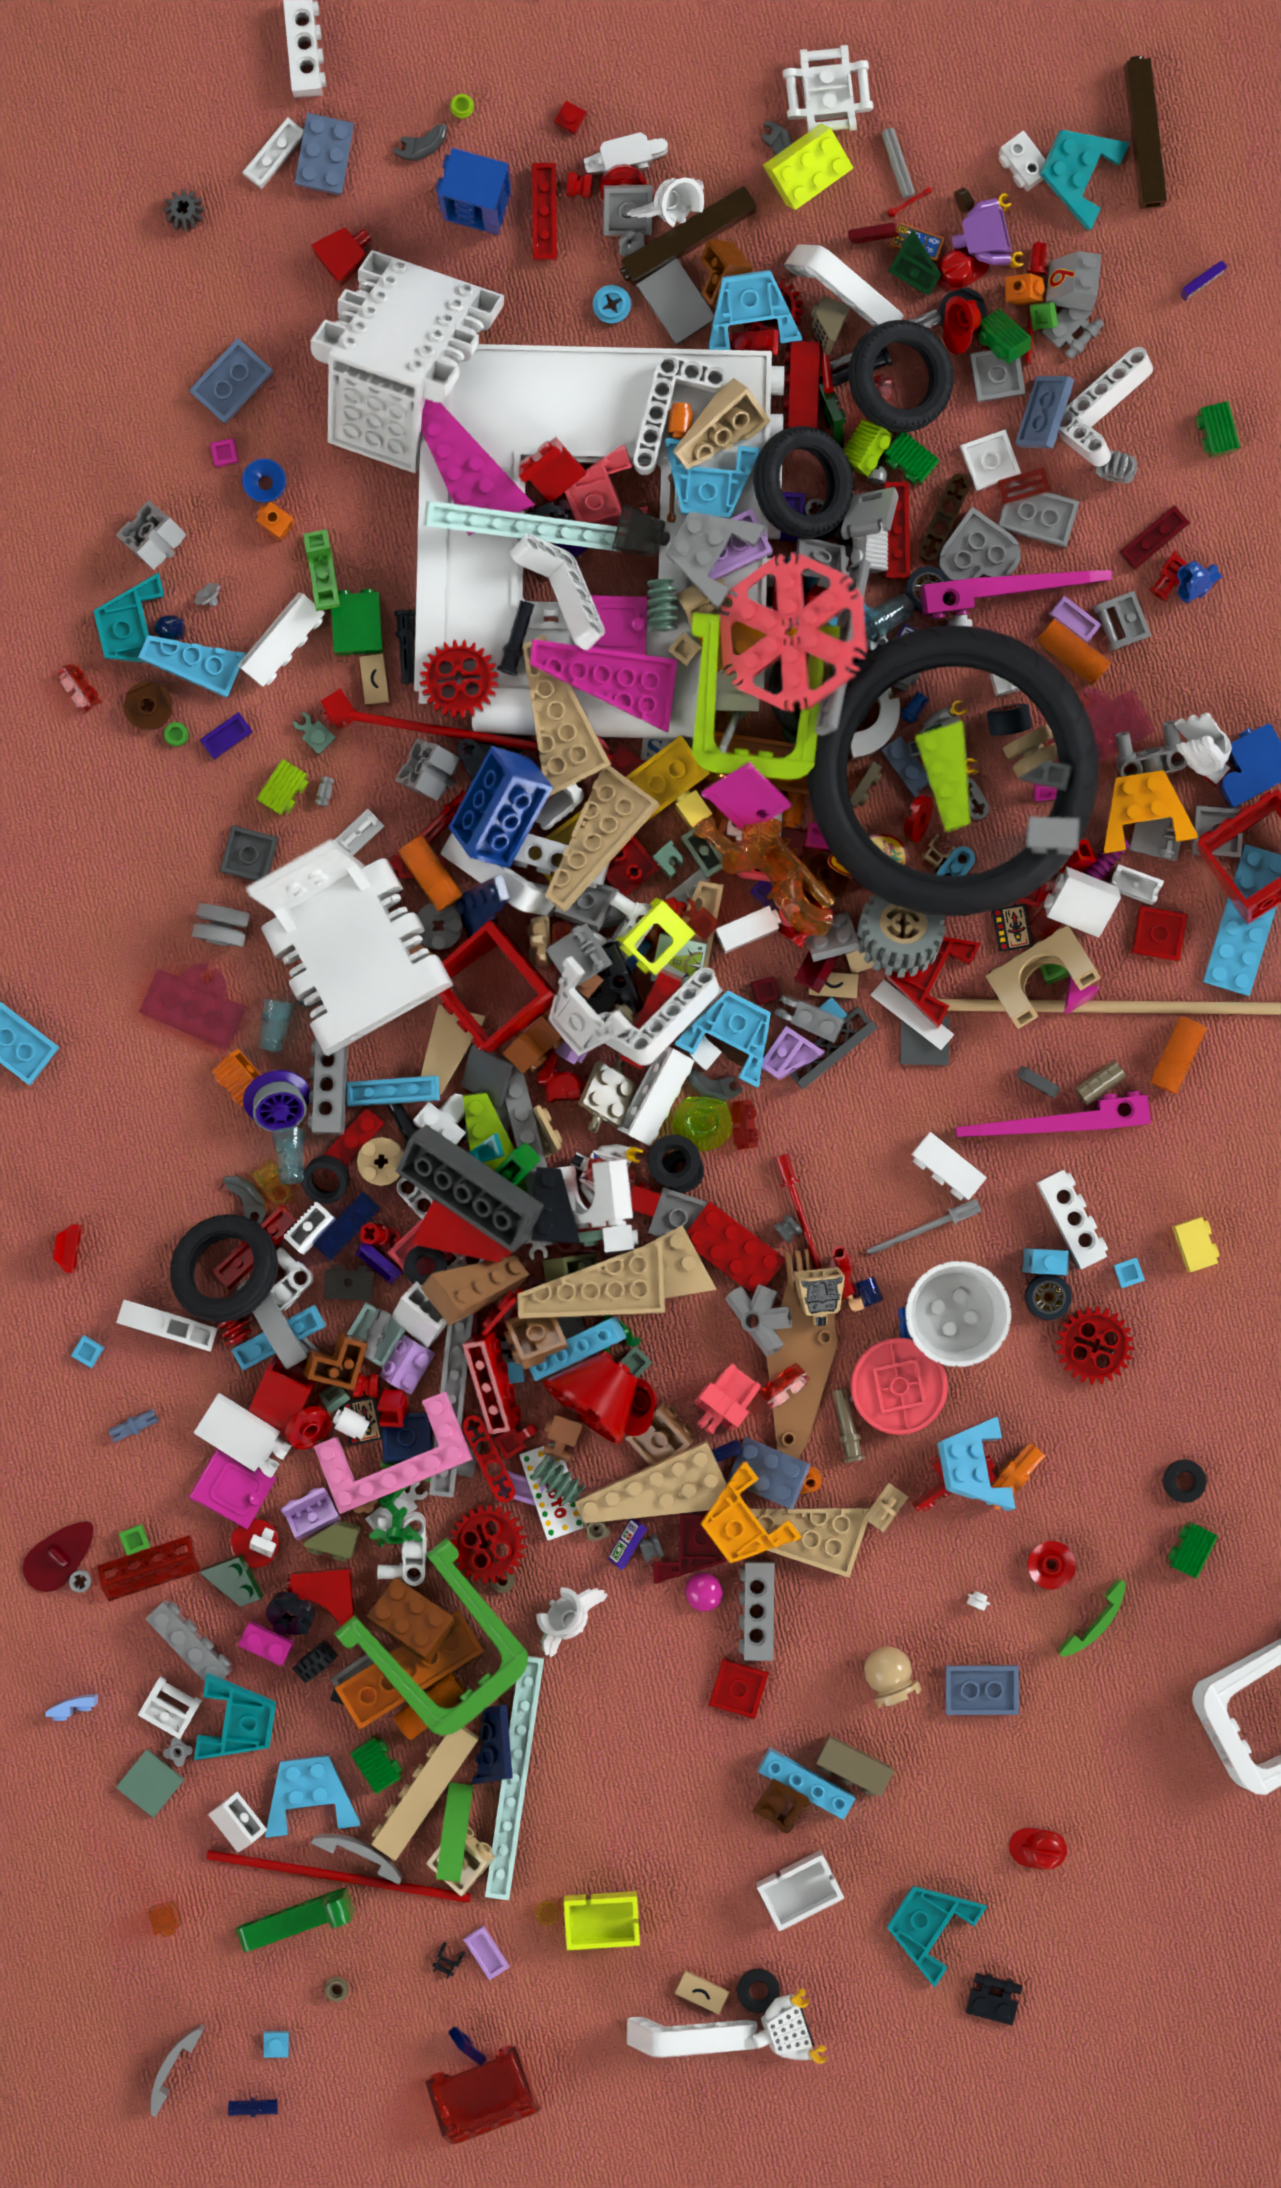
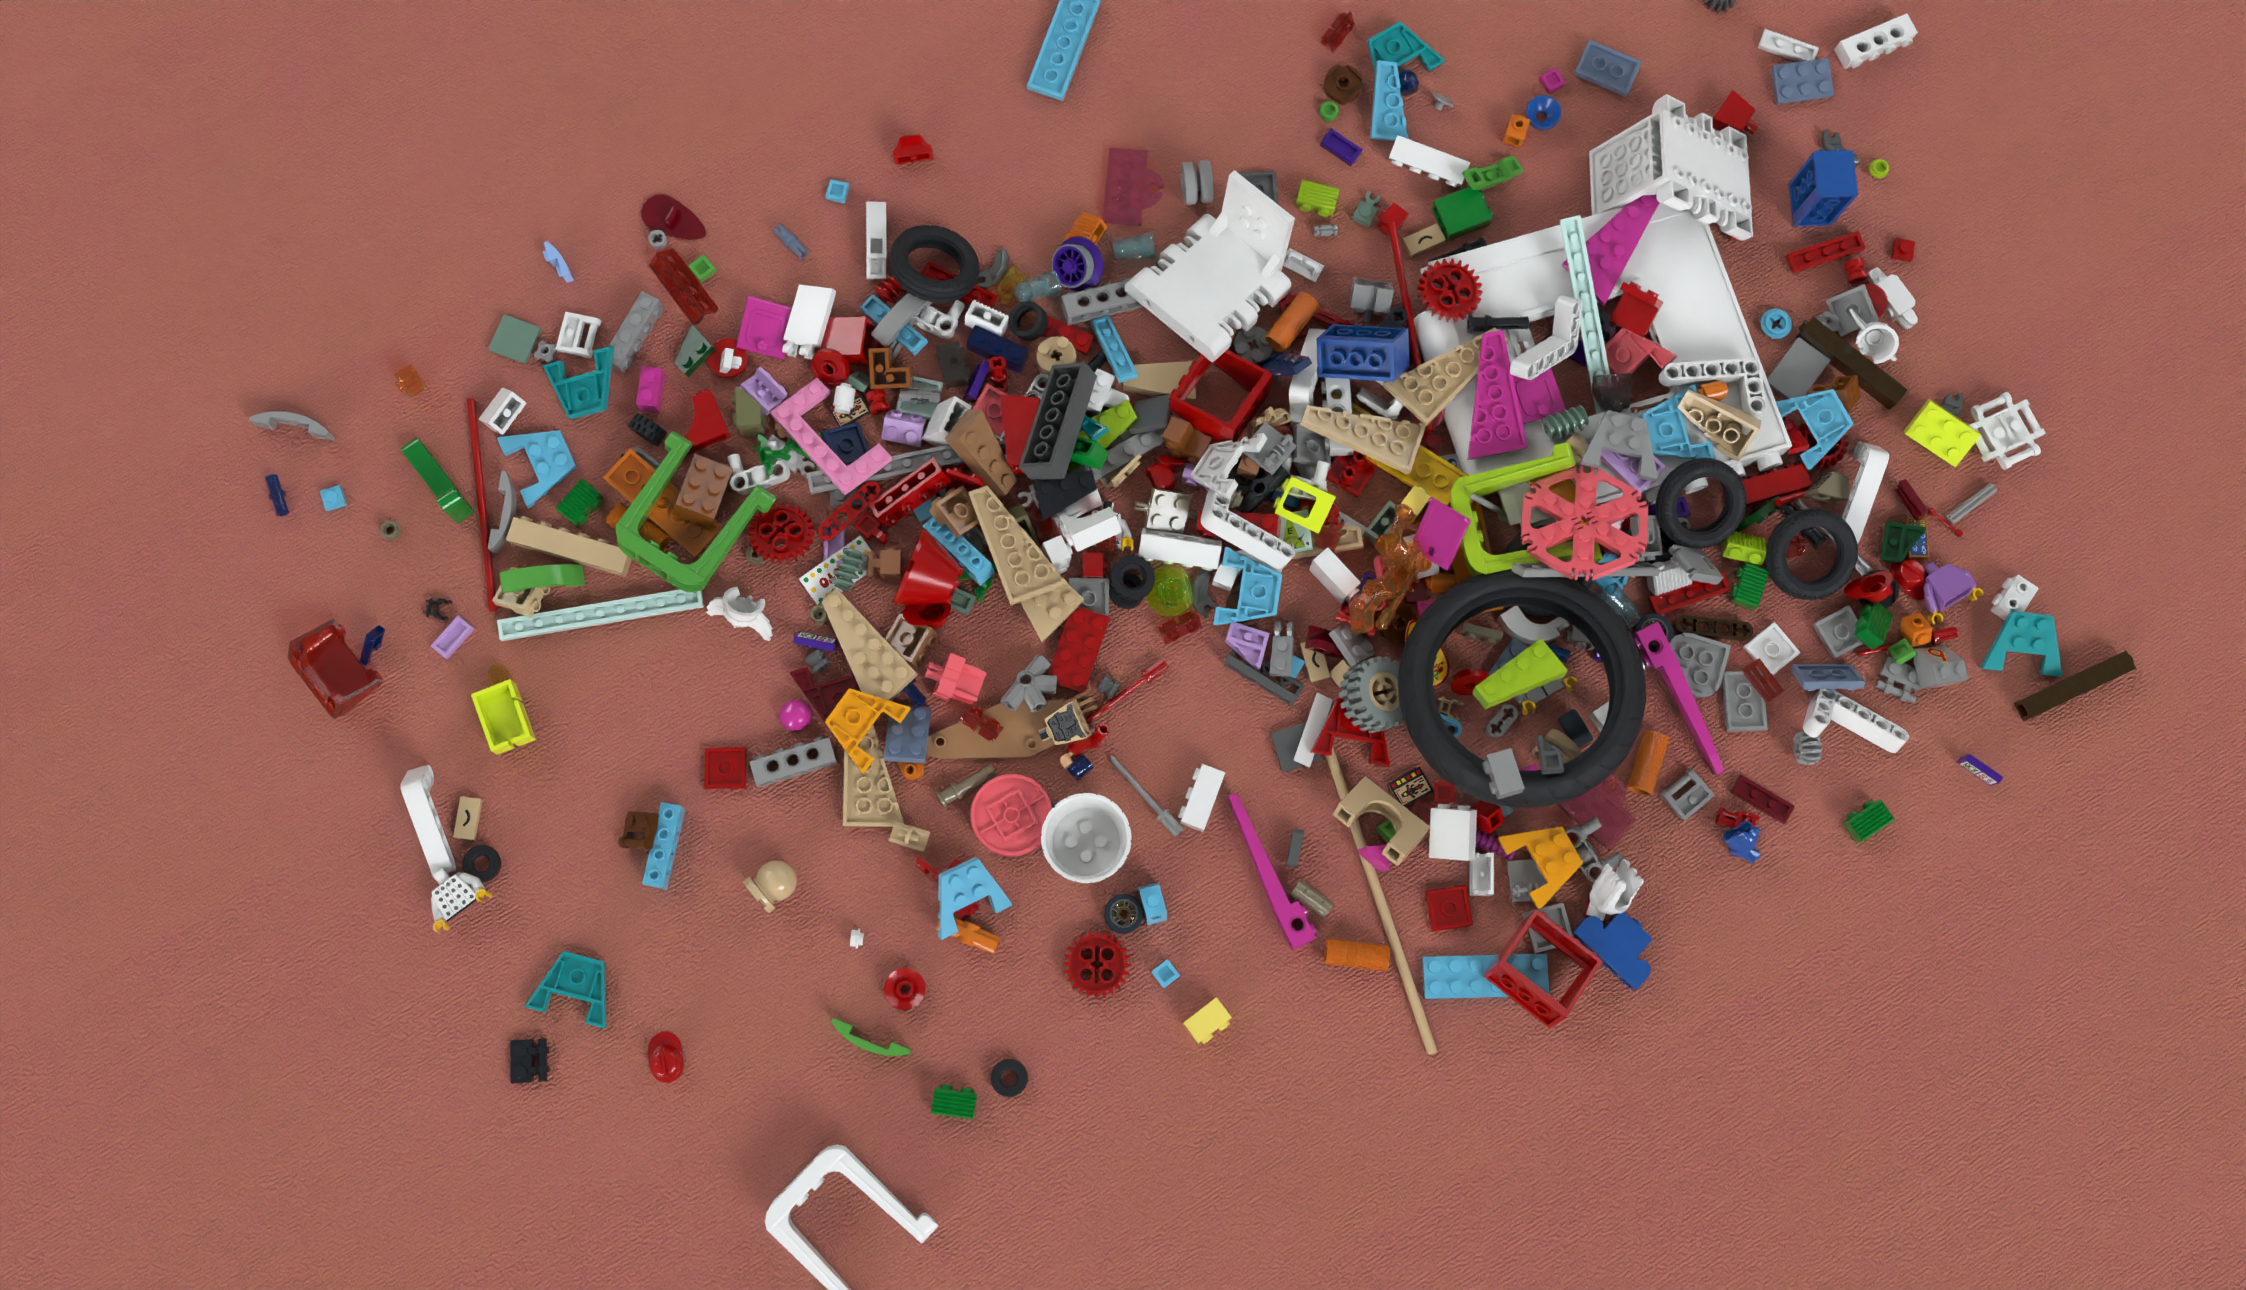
camera: 70 degrees right, 10 degrees down
light grey brick [116,500,187,570] -> none
black plate [266,1592,315,1635] -> none
red window [378,1389,408,1427] -> none
black tyre [403,1245,447,1286] -> none
dark blue wing [472,1705,513,1784] -> none
sand green plate [578,1230,603,1247] -> none
sand green hinge [653,840,683,880] -> none
tan plate [667,632,702,667] -> none
dark red tile [751,976,780,1006] -> none
white piece [756,1850,844,1932] -> none
dark tan brick [815,1734,894,1797] -> none
light grey hinge [867,430,890,485] -> none
sand blue plate [945,1665,1019,1715] -> none
dark brown tile [954,187,974,213] -> none
white brick [1036,1170,1108,1269] -> none
lavender tile [1048,596,1102,643] -> none

